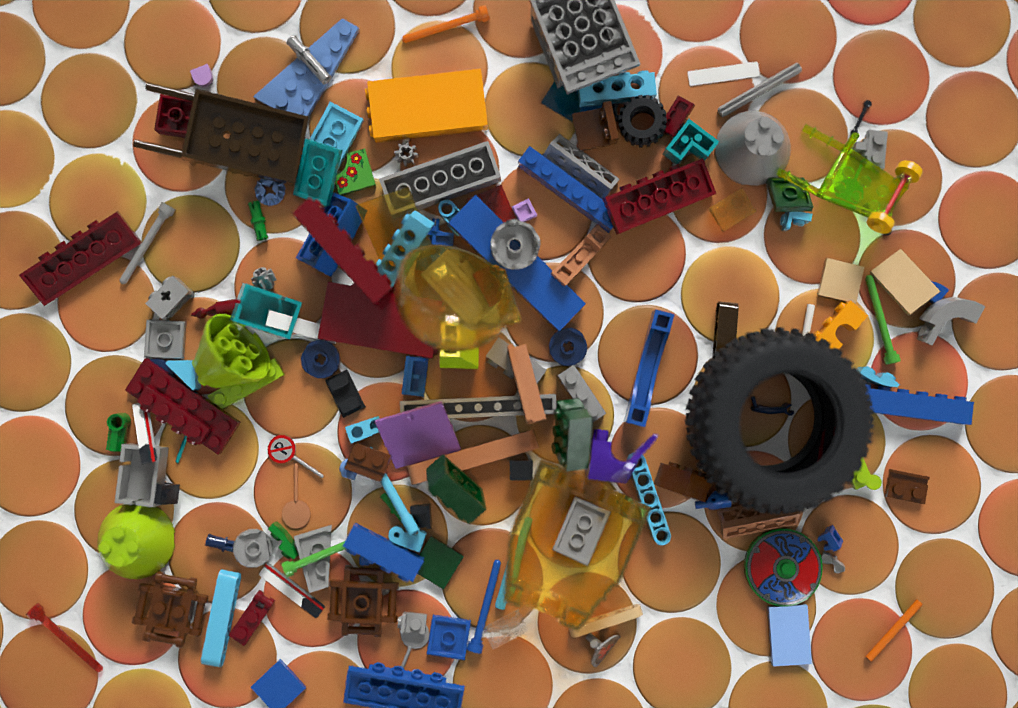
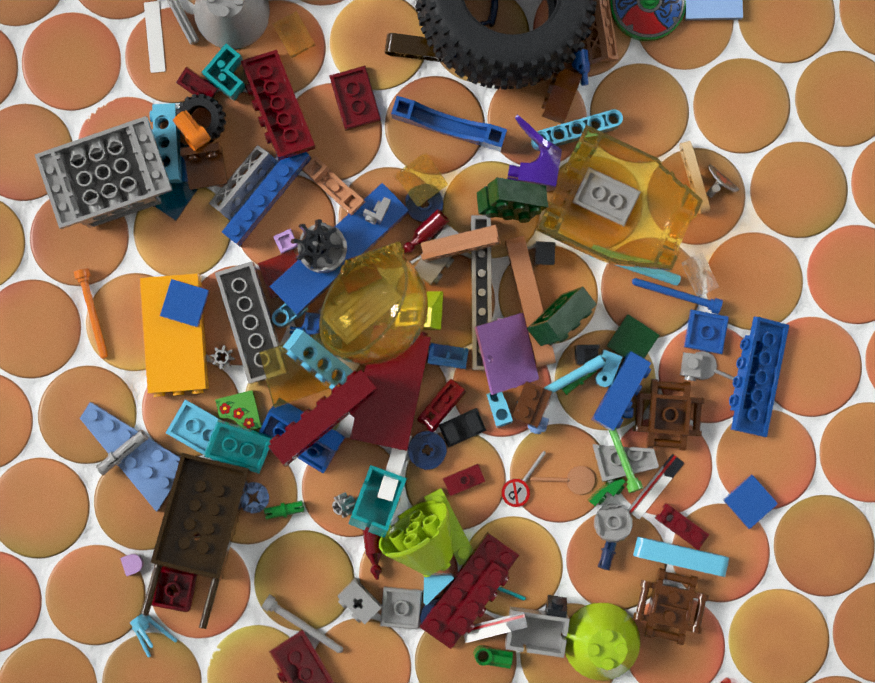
camera: 90 degrees left, 0 degrees up
light grey arch [557,365,606,423] -> none
none -> medium azure plant [130,614,177,658]
none -> blue tile [160,279,209,327]
none -> orange piece [173,110,211,151]
none -> black gear [291,219,341,269]
none -> dark red tile [329,65,381,131]
none -> light grey bracket [363,197,391,225]
none -> clear yellow bracket [393,153,448,206]
none -> dark red wheel [401,209,449,255]
none -> dark red plate [417,379,466,432]
none -> dark red plate [443,463,485,496]

